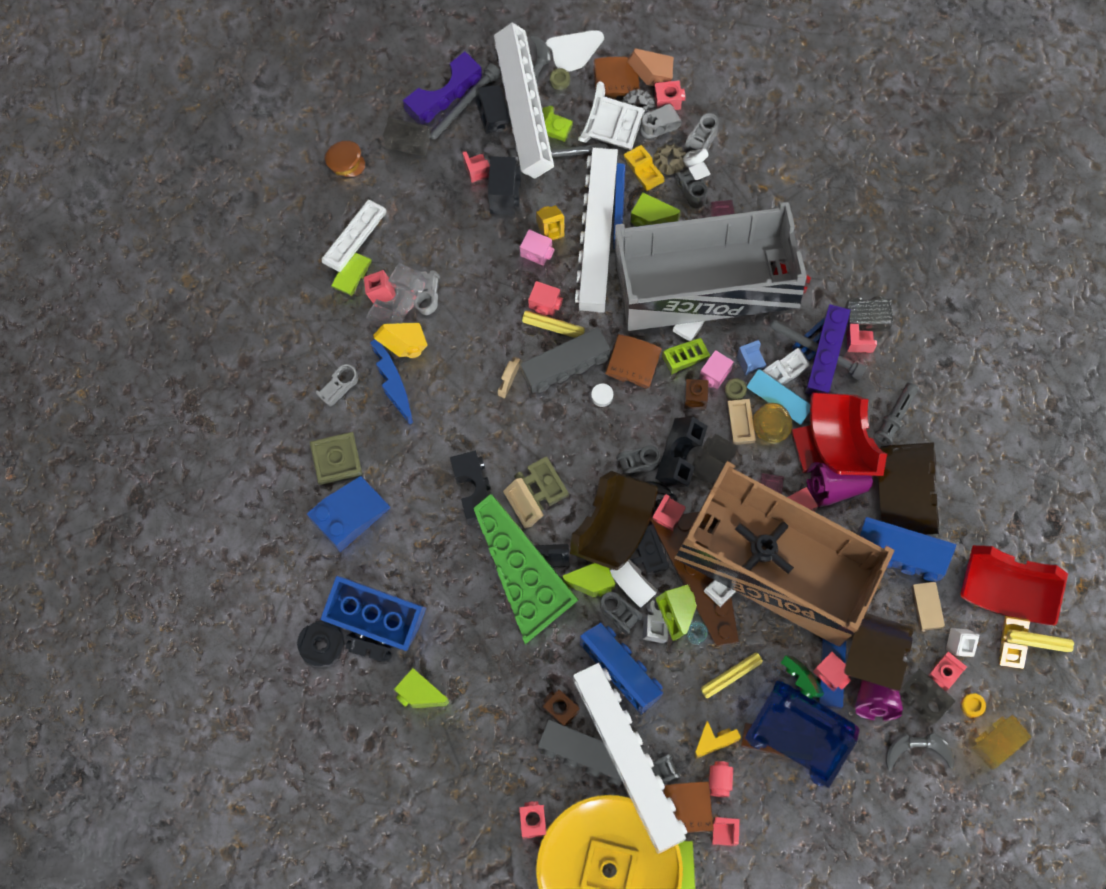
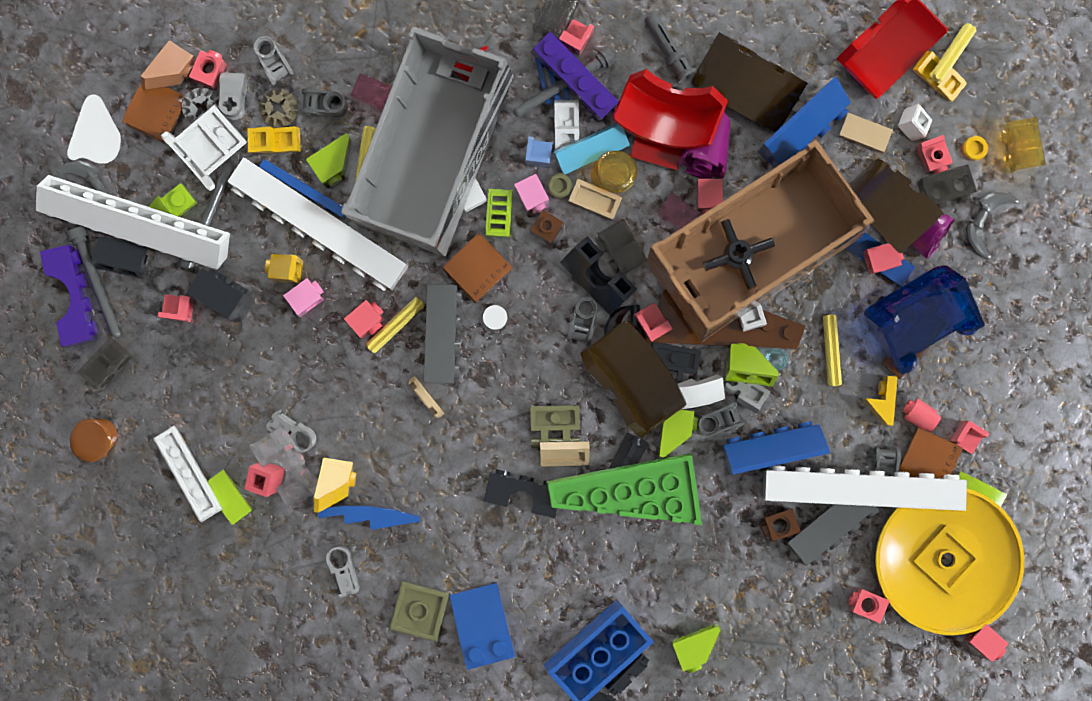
camera: 70 degrees left, 15 degrees up
olive tile [550,68,570,90] -> none
white tile [683,149,708,167] -> none
white sticker [689,162,710,180] -> none
green slope [781,655,824,699] -> none

